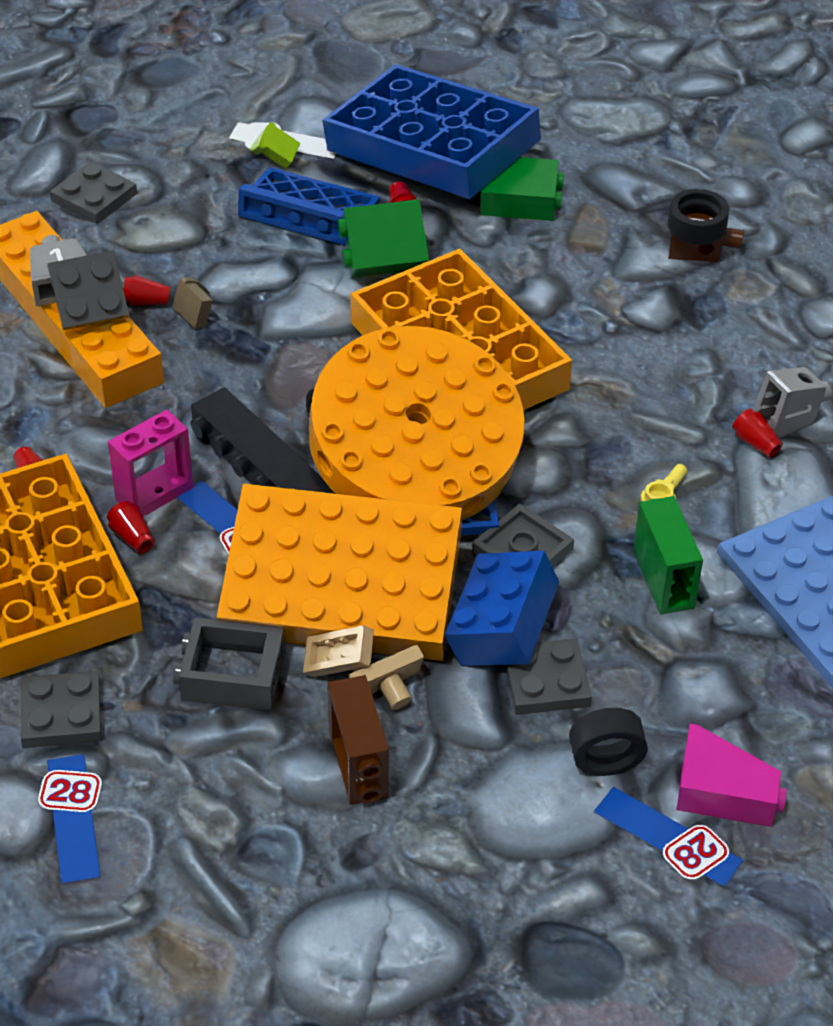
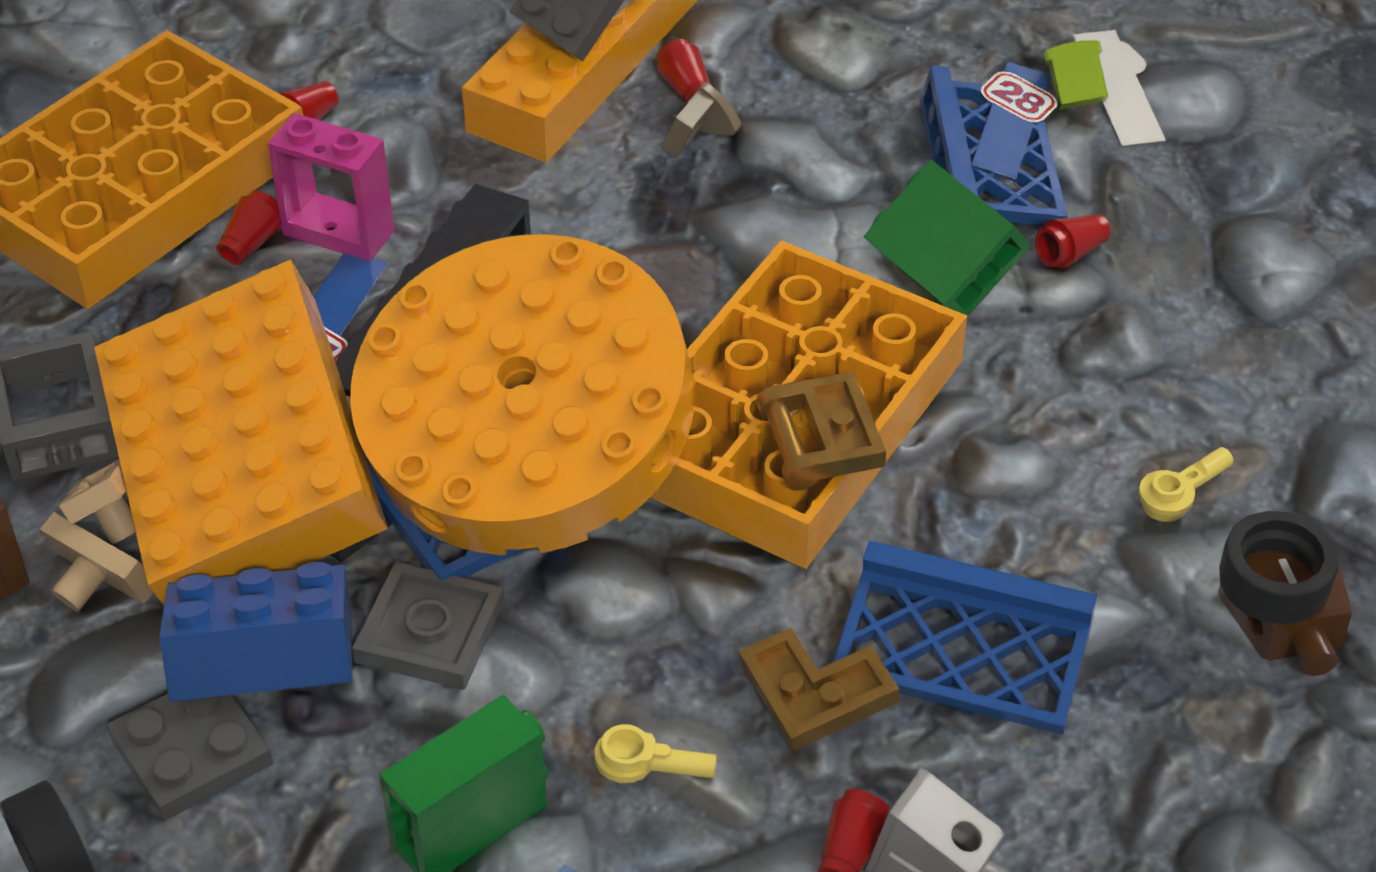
camera: 65 degrees right, 0 degrees up
blue brick [322,64,541,199] -> none
green brick [480,157,564,221] -> none
none -> pearl gold plate [738,627,900,752]
none -> pearl gold plate [756,372,886,491]
none -> blue fence [834,540,1097,734]
none -> blue sticker [971,61,1057,179]
none -> light yellow plate [1138,447,1233,522]

